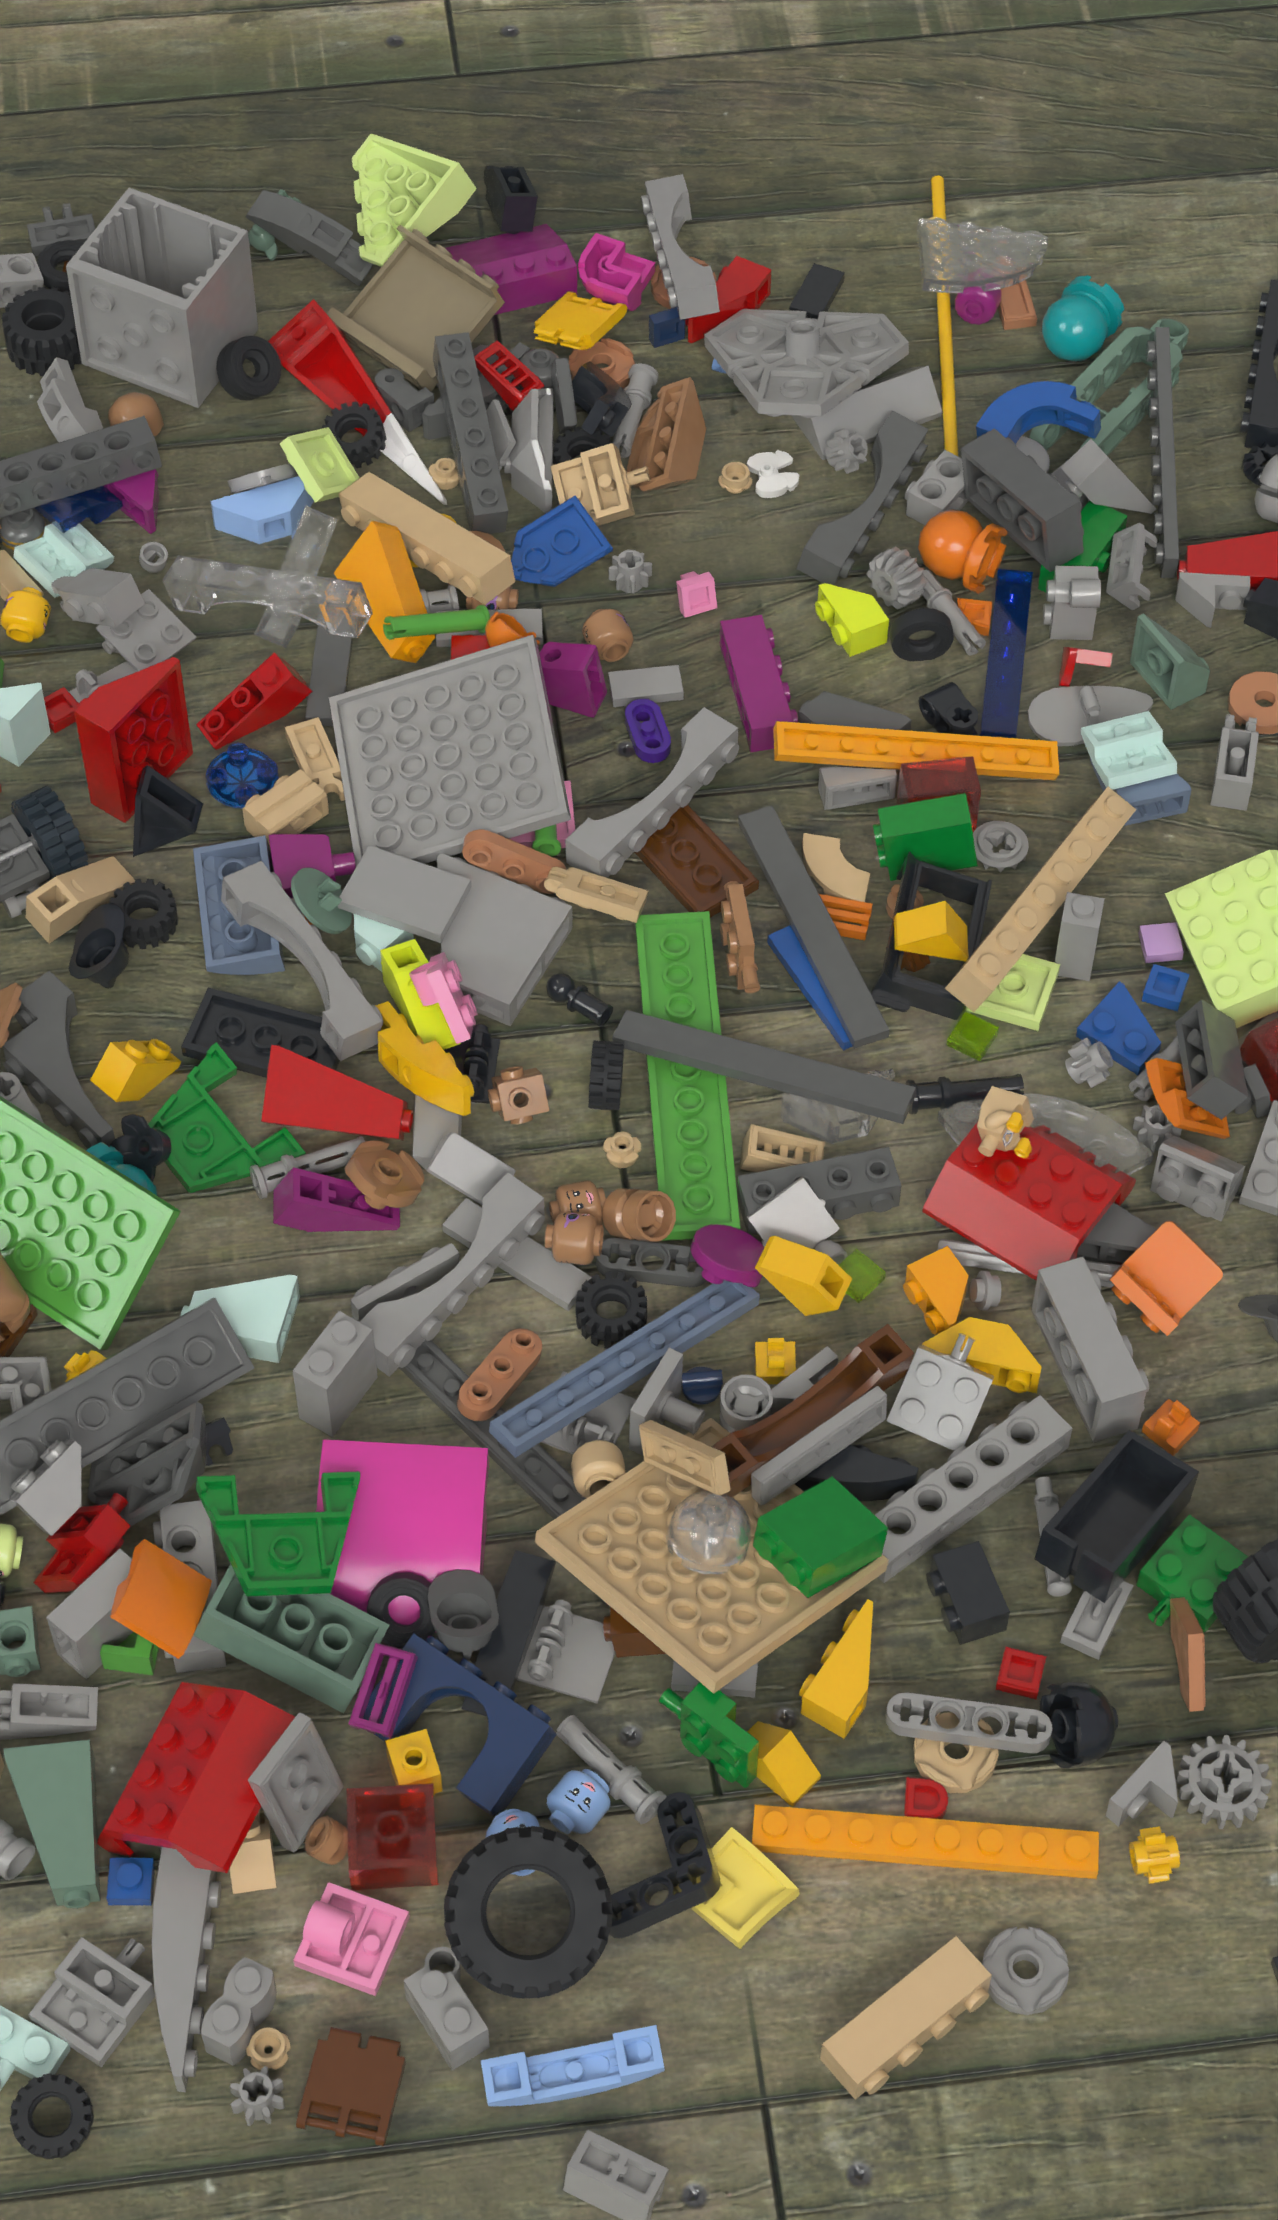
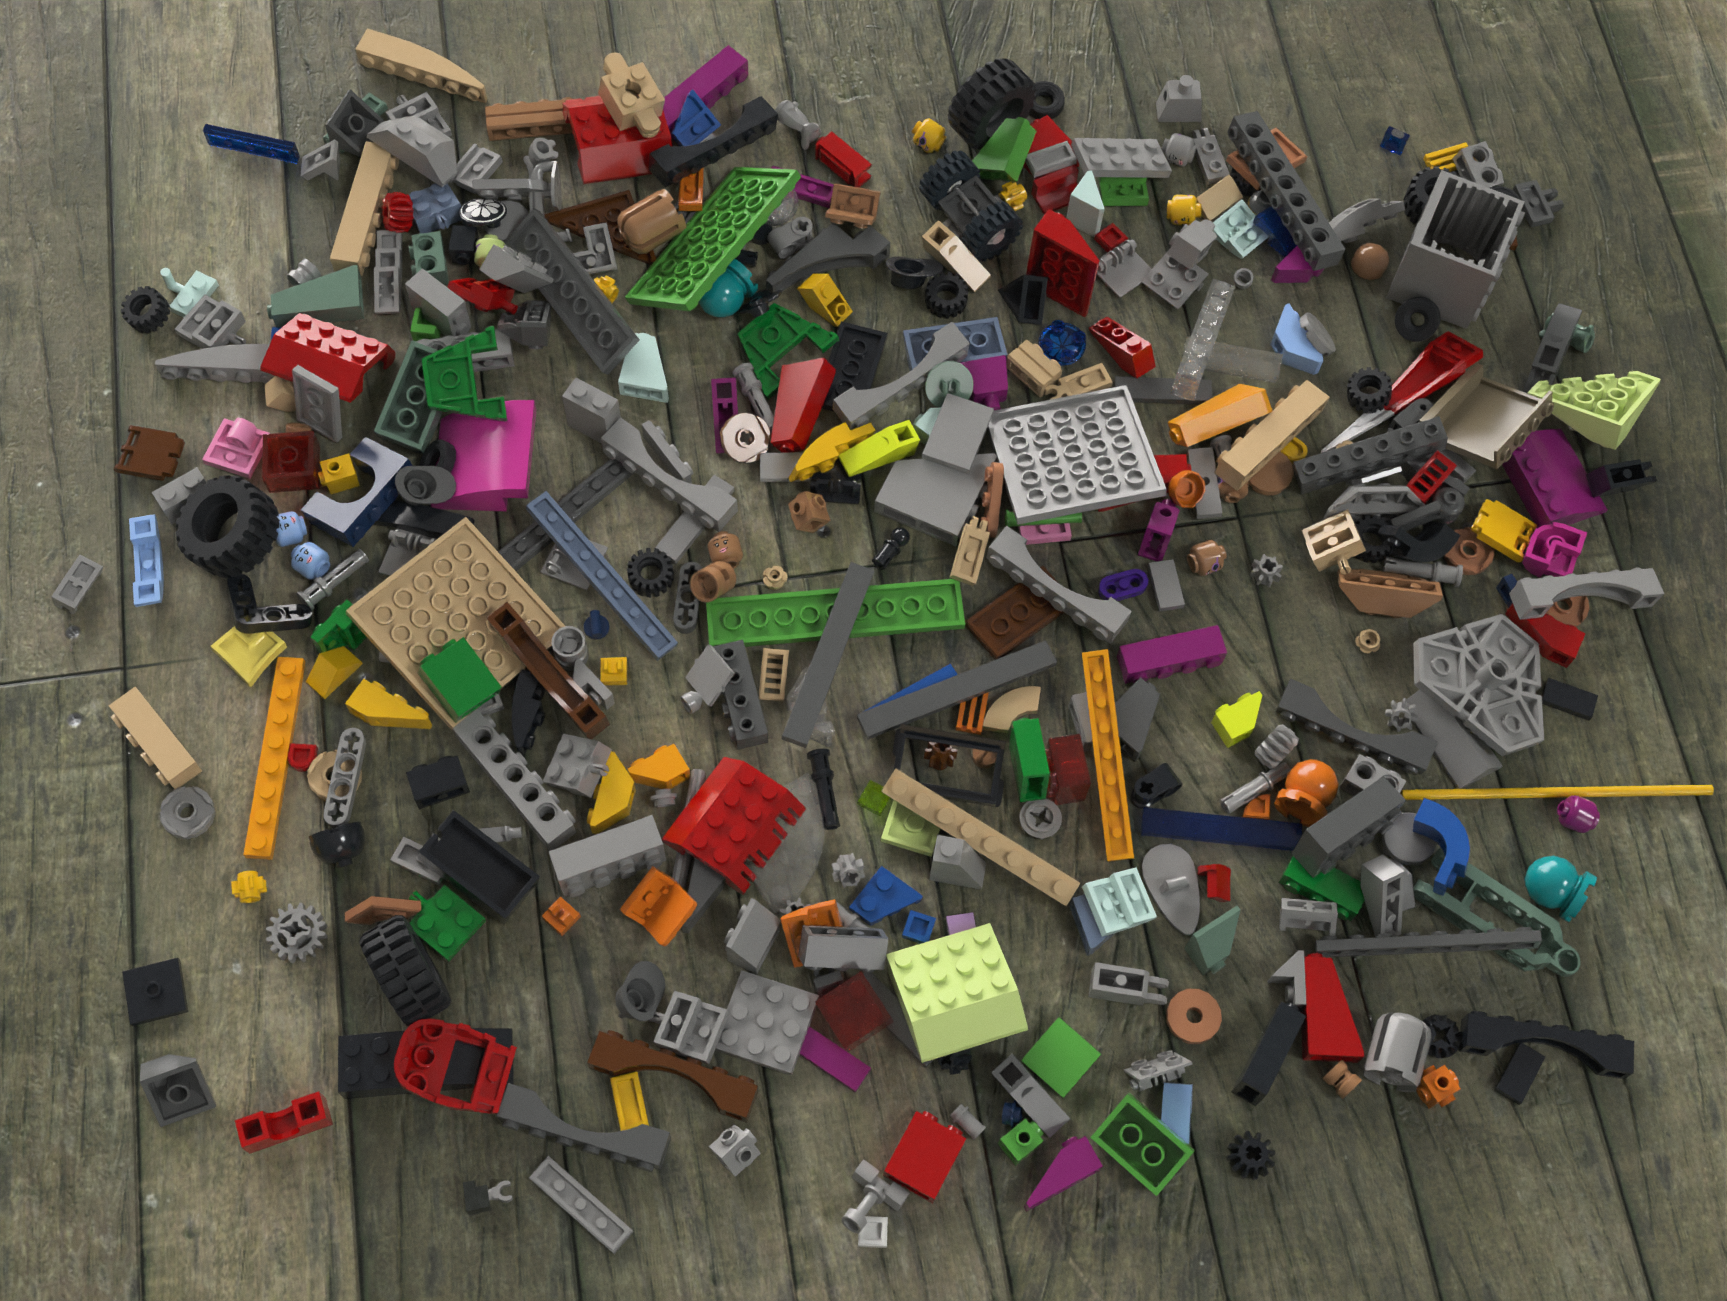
camera: 85 degrees right, 10 degrees up
orange slope [110,1539,212,1659] -> none
light grey brick [201,1957,277,2066] -> none
black tile [206,1417,233,1466] -> none
light grey gear [230,2066,285,2126] -> none
tan plate [246,2028,290,2071] -> none
yellowish green plate [280,427,359,503] -> none
magenta tile [348,1643,418,1738] -> none
bright green pin [383,605,490,640] -> none
bright pink plate [409,952,478,1044] -> none
light grey slope [426,1132,516,1205] -> none
nougat plate [457,1329,542,1421] -> none
blue tile [511,495,613,587] -> none
medium nougat head [545,1212,604,1265] -> none
tan head [571,1440,626,1498] -> none
black tyre [588,1040,624,1110] -> none
light grey tile [629,1348,705,1456] -> none
tan tile [639,1420,731,1496] -> none
clear cylinder [666,1491,751,1574] -> none
bright pink tile [676,571,717,618] -> none
magenta tile [690,1224,765,1287] -> none
medium nougat plate [720,881,760,993] -> none
white piece [747,450,799,498] -> none
light grey tile [751,1386,887,1506] -> none
yellow slope [755,1236,852,1316] -> none
clear neon green tile [839,1249,886,1303] -> none
black tyre [889,608,954,662] -> none
yellow slope [894,901,968,962] -> none
clear plate [917,217,1048,293] -> none
tan piece [977,1086,1034,1159] -> none
nougat tile [990,271,1037,330] -> none
red tile [995,1647,1047,1700] -> none
light grey hinge [1043,566,1101,640] -> none
light grey slope [1106,1741,1178,1827] -> none

